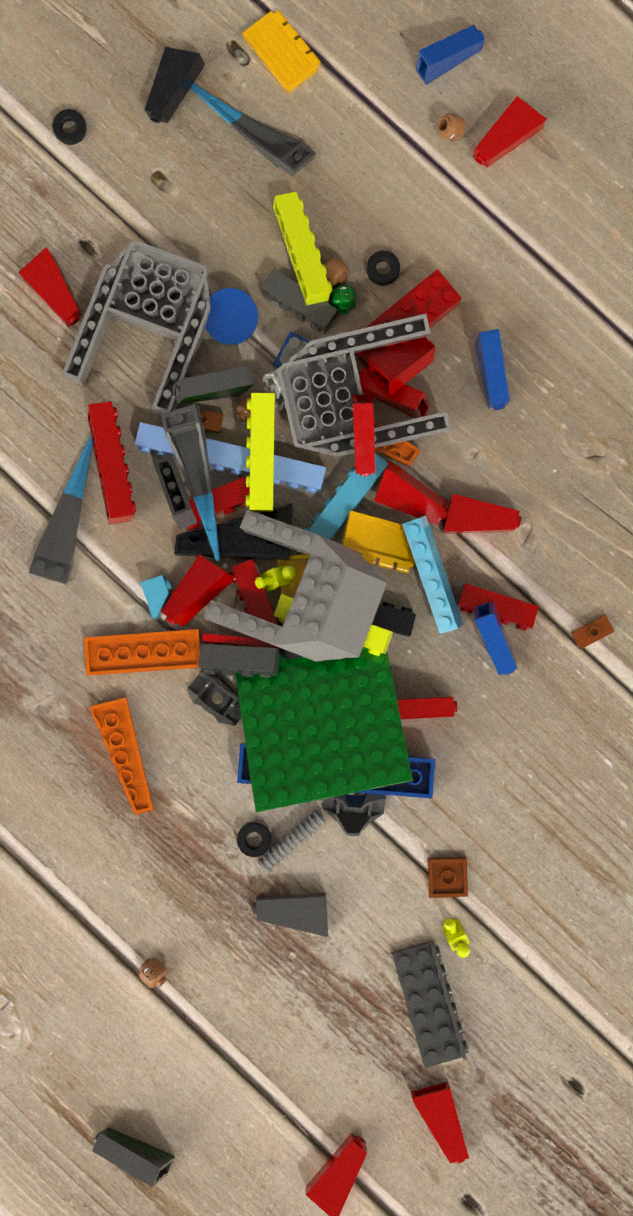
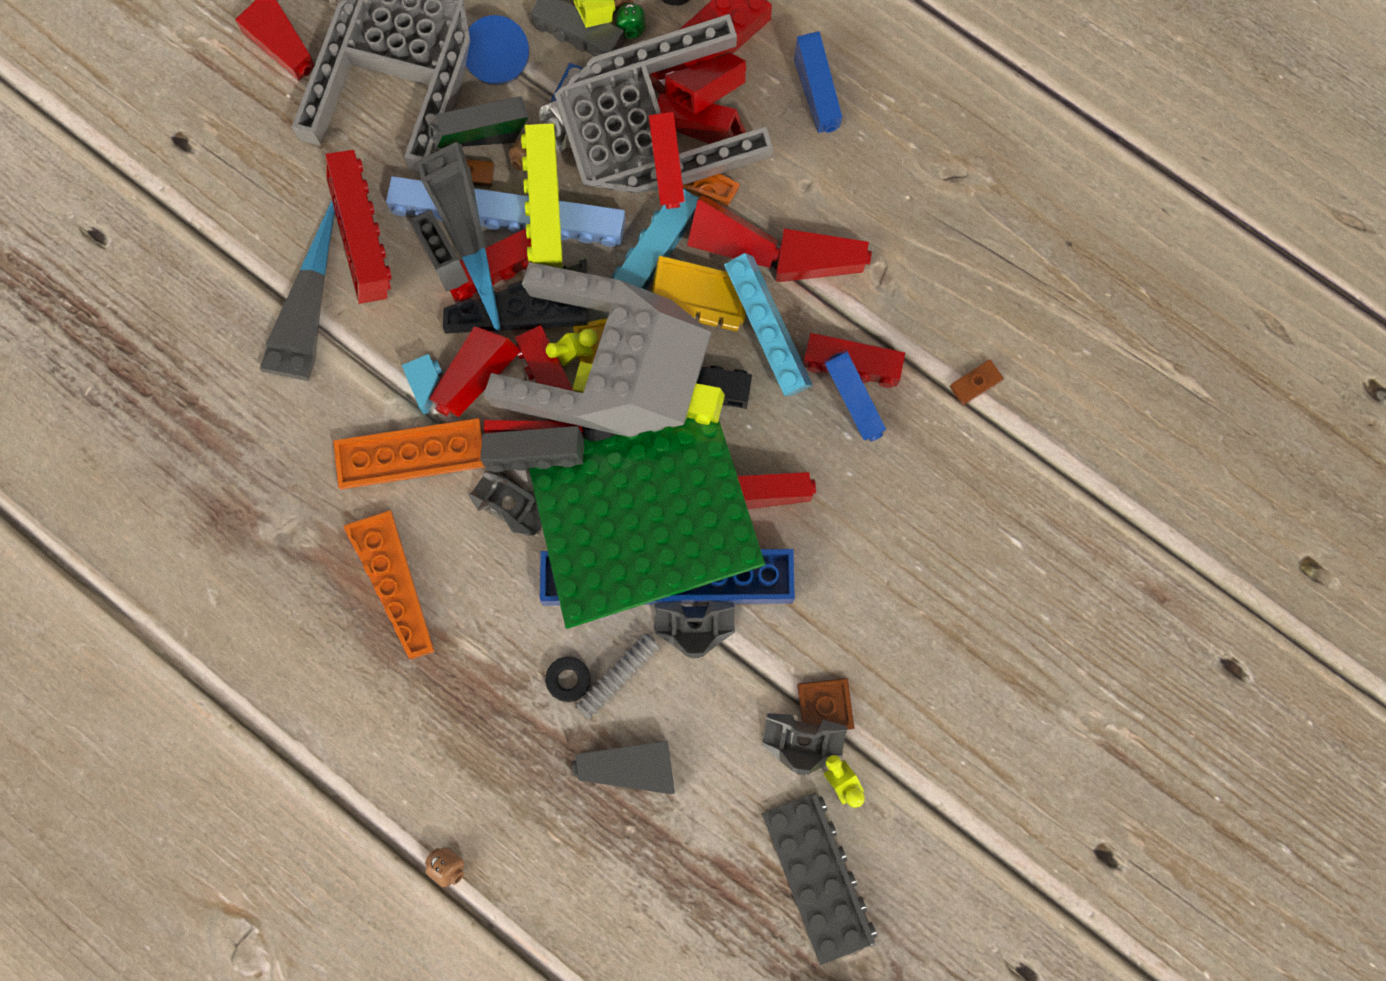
camera: 10 degrees left, 10 degrees down
none -> dark grey piece [762,713,847,775]

